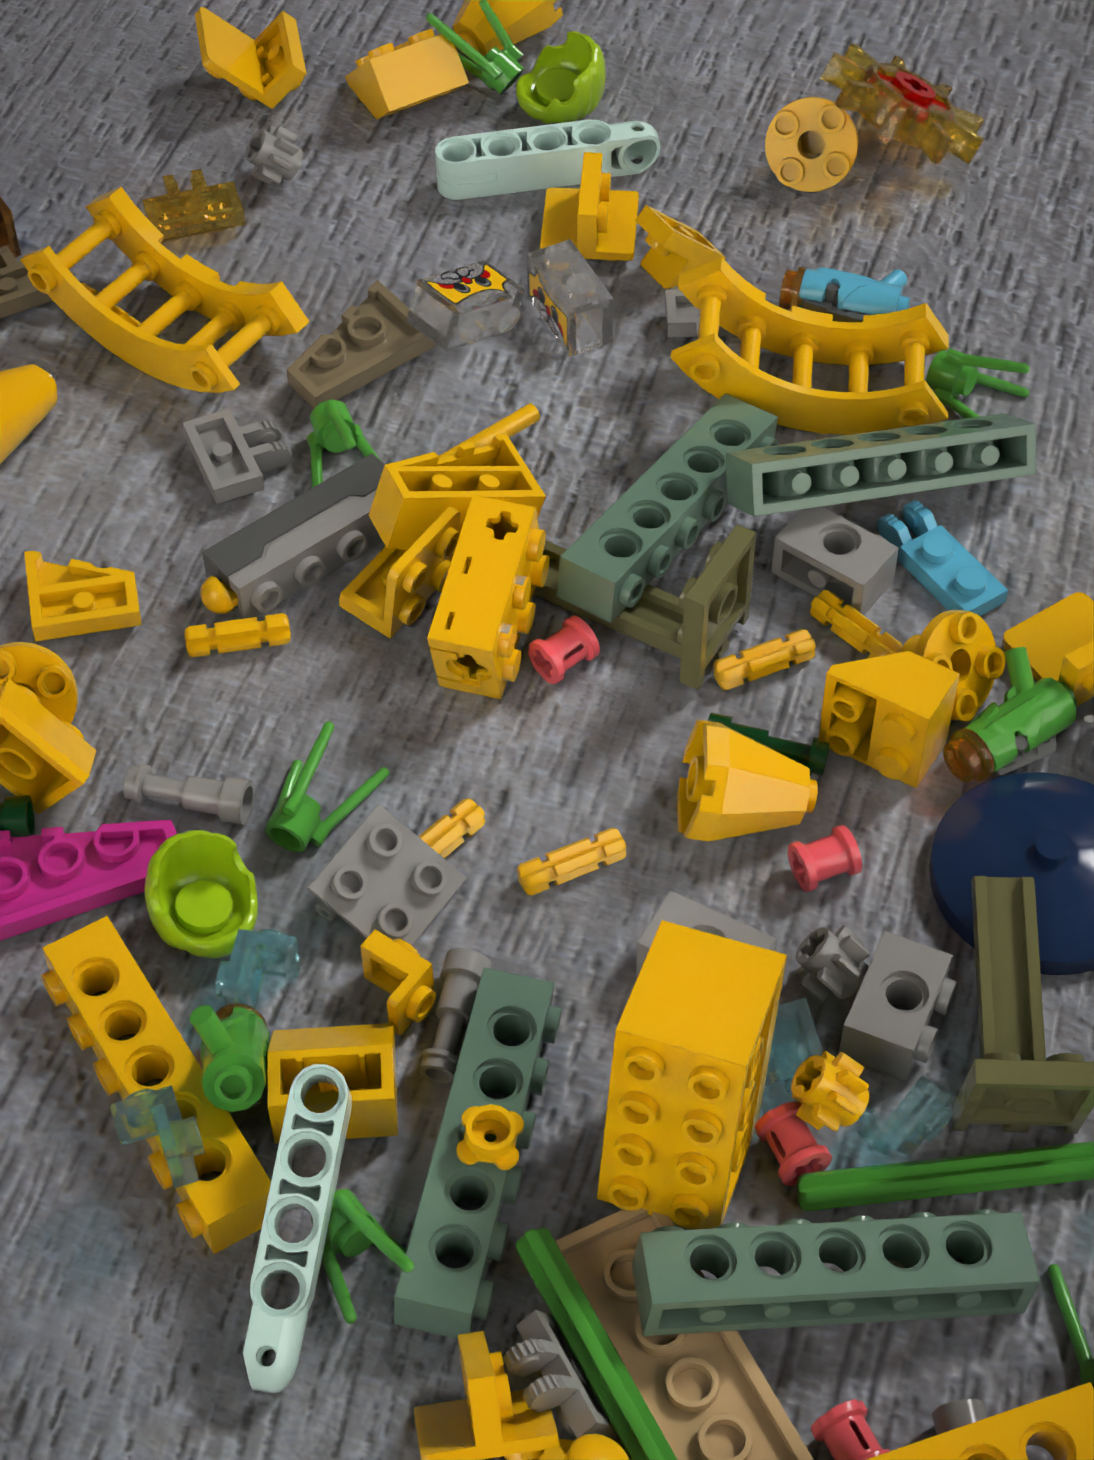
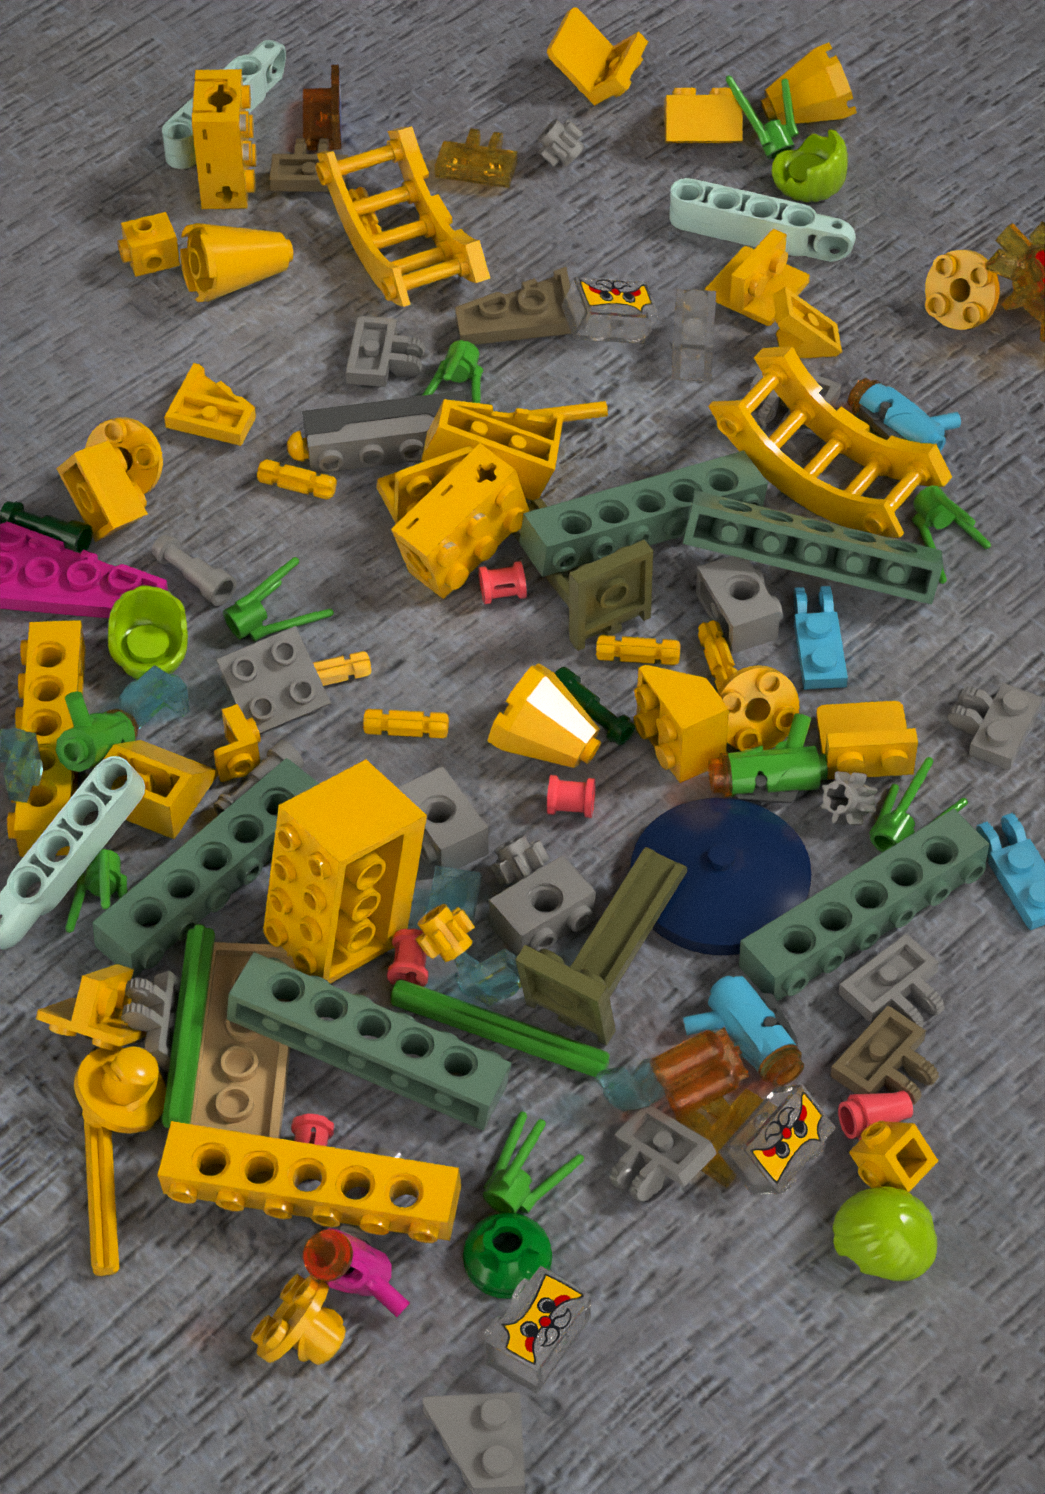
camera: 30 degrees right, 0 degrees up
yellow plate [456,1104,524,1170] -> none

